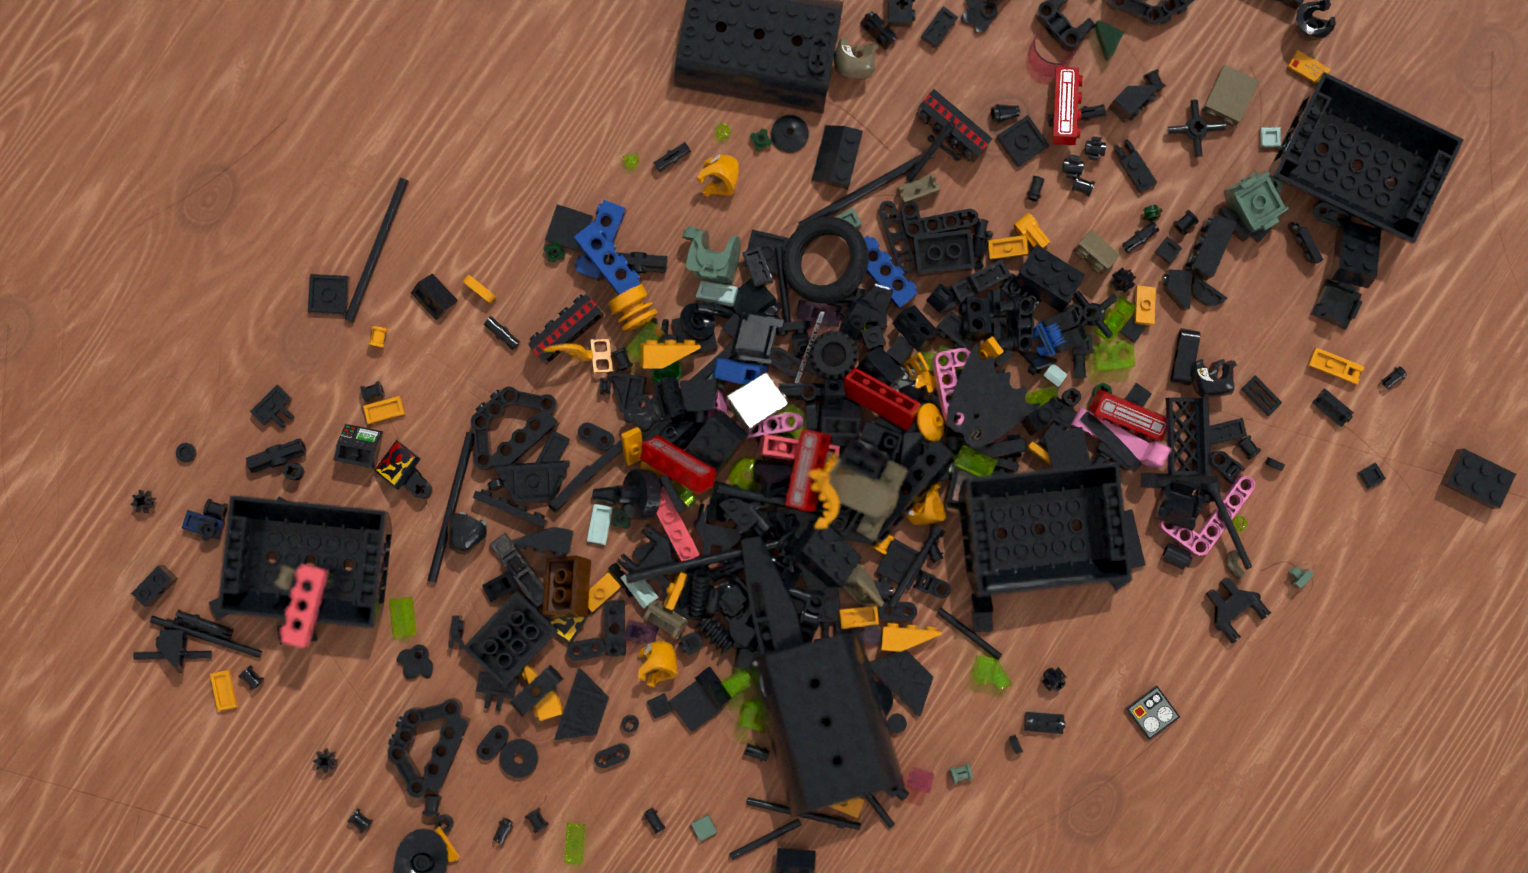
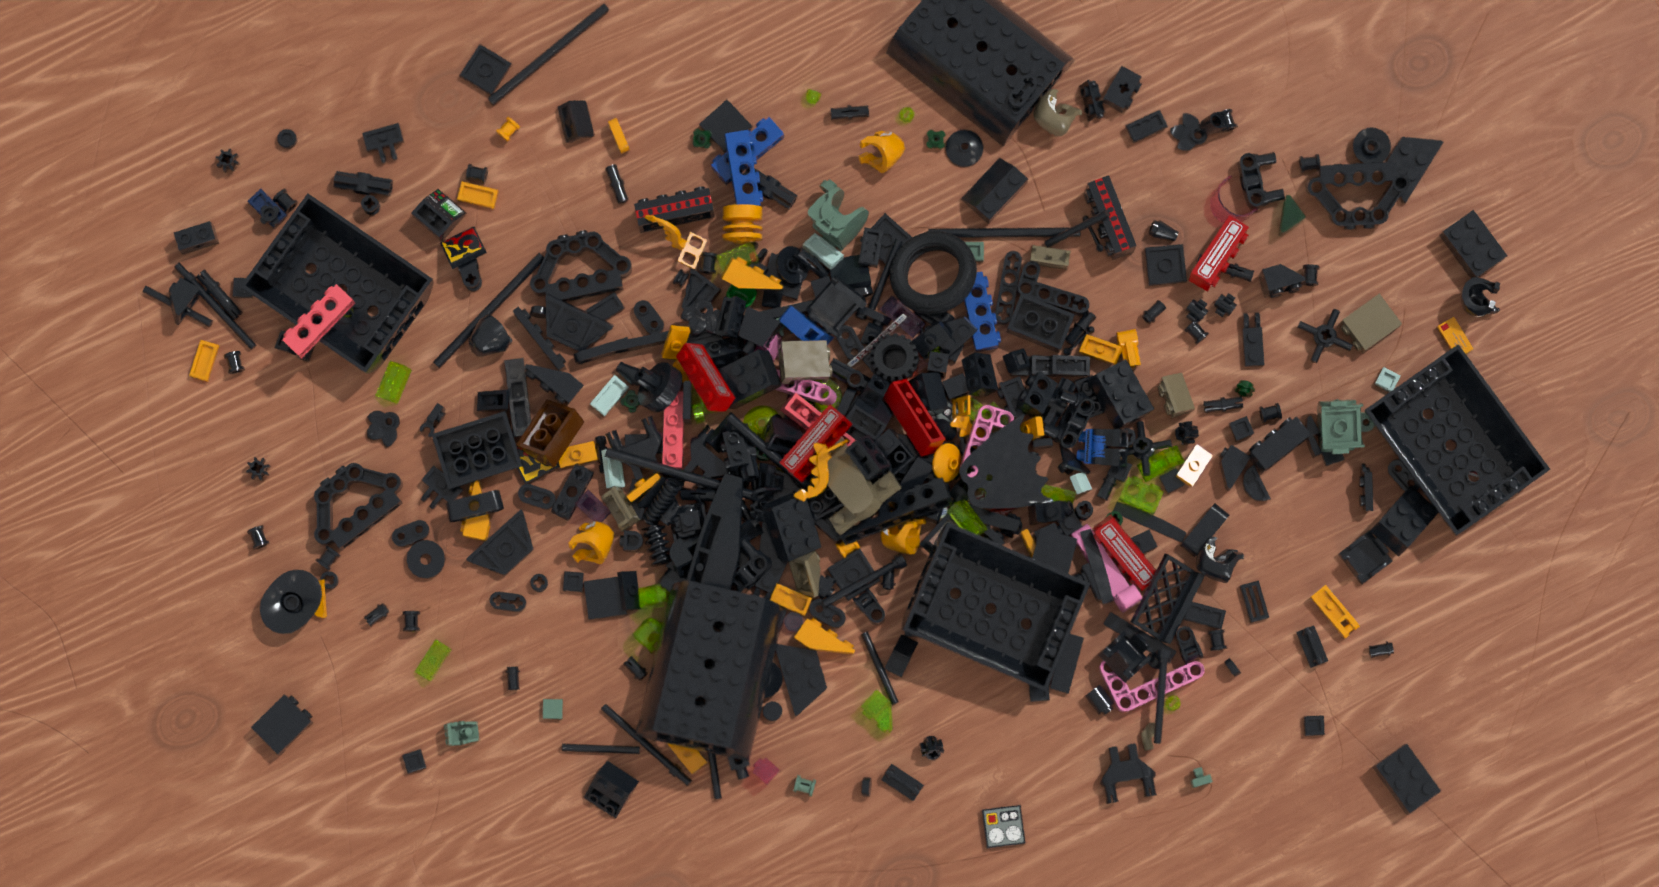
camera: 30 degrees right, 5 degrees down
dark tan bush [274,565,297,590] -> none
none -> black tile [762,289,784,308]
none -> black sticker [1113,502,1186,542]

